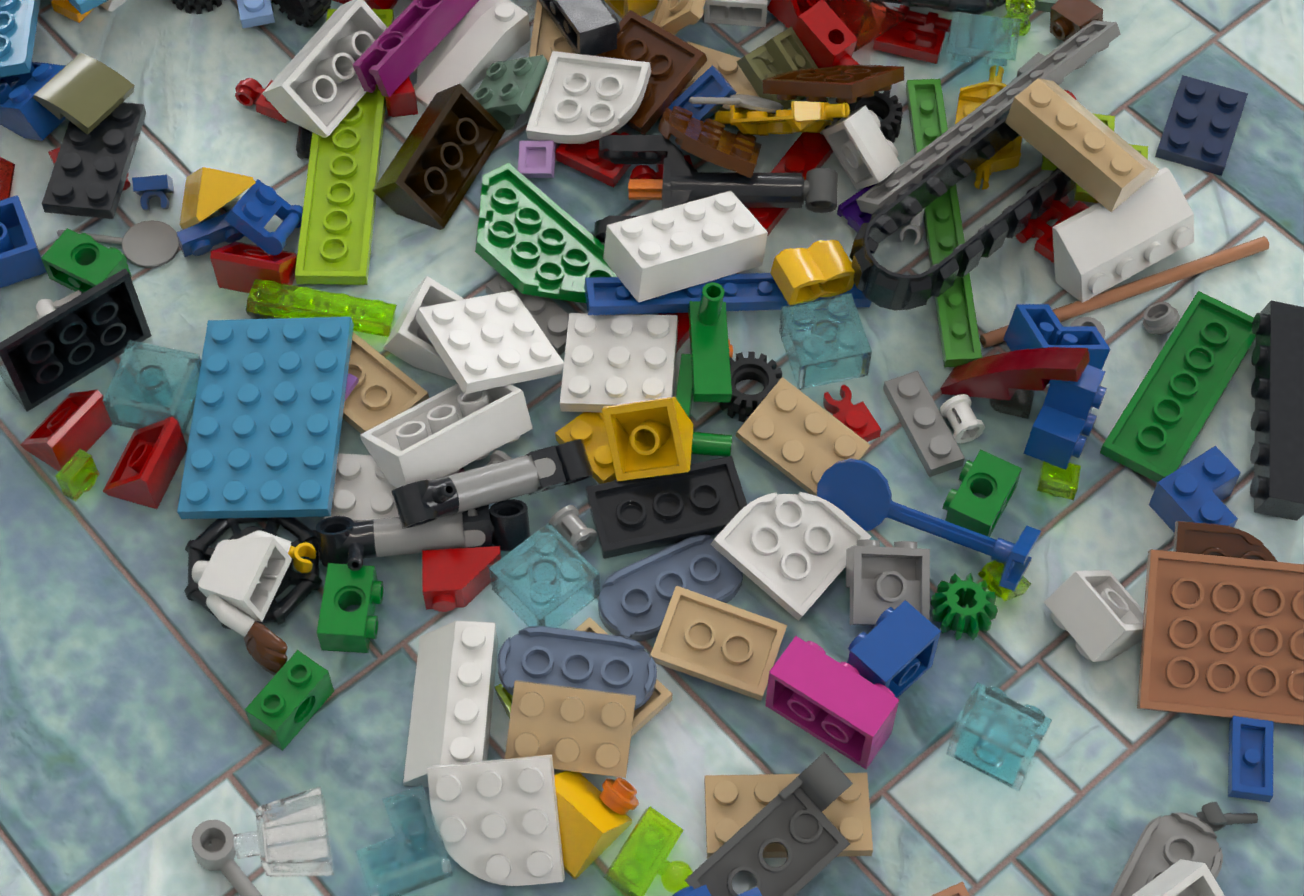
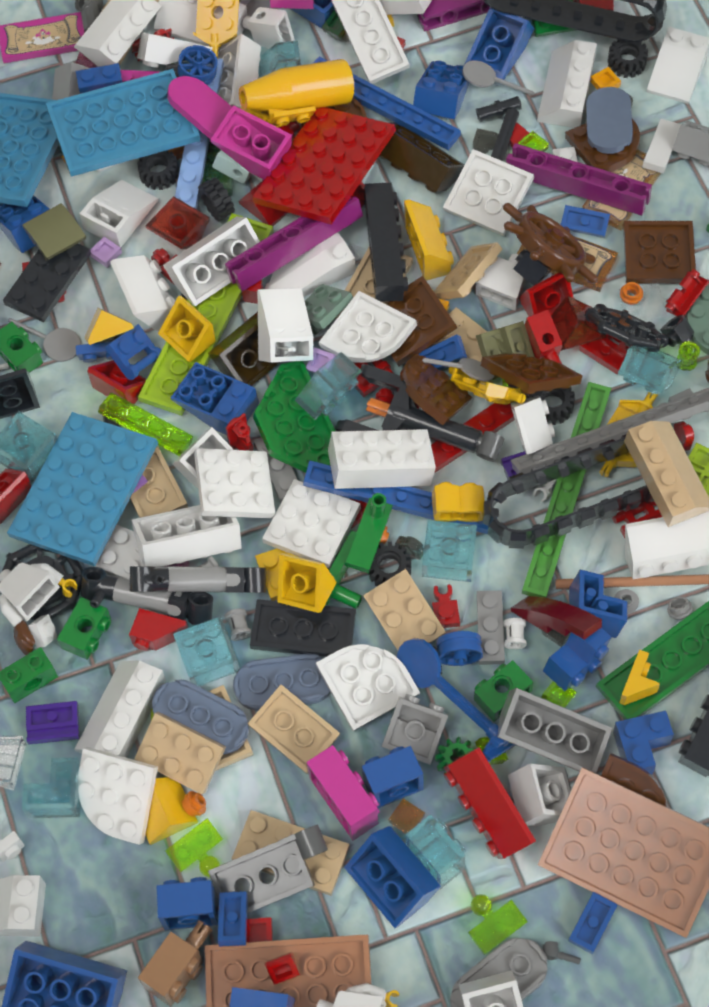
camera: 25 degrees right, 5 degrees up
blue tile [132,174,174,211] -> none
none -> dark purple plate [26,701,80,745]
none -> white plate [28,614,58,648]
none -> white slope [80,180,158,248]
none -> lavender plate [90,237,122,268]
none -> white slope [110,255,175,331]
none -> clear red slope [145,196,210,249]
none -> yellow slope [158,296,216,362]
none -> blue slope [171,362,260,435]
none -> red hinge [225,413,253,451]
none -> white slope [257,288,313,362]
none -> clear light blue brick [295,352,362,420]
none -> blue slope [344,826,441,928]
none -> clear orange plate [388,798,425,836]
none -> clear smoke tile [395,536,424,560]
none -> blue wheel [436,631,483,666]
none -> red slope [443,747,536,859]
none -> clear neon green plate [468,894,528,955]
none -> light grey slope [497,688,612,773]
none -> yellow slope [619,650,660,705]

